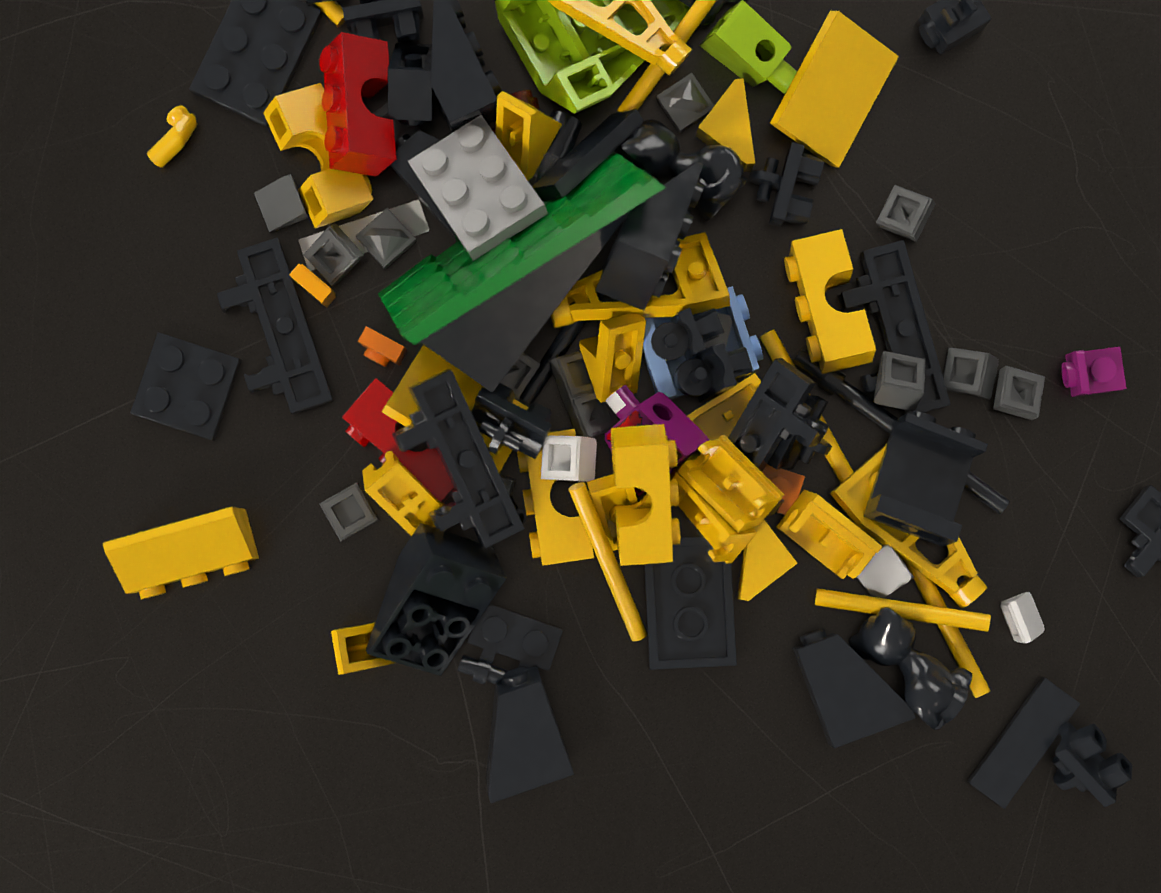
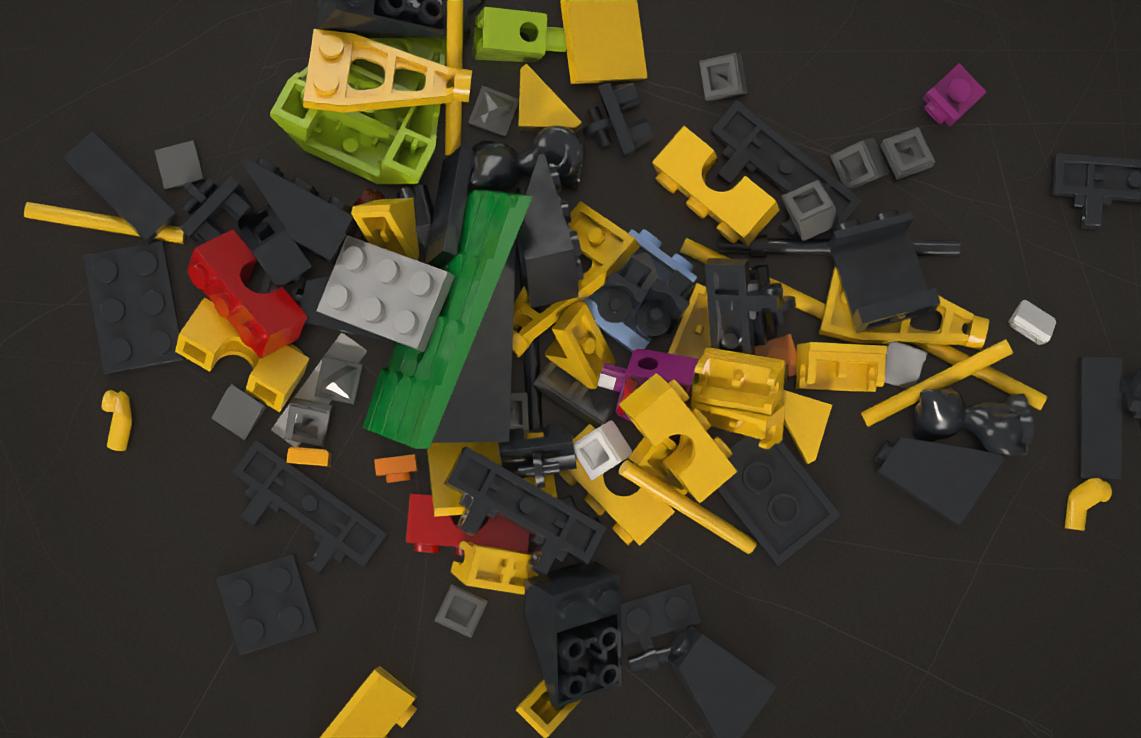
camera: 30 degrees left, 0 degrees up
none -> yellow arm [1064,478,1112,531]

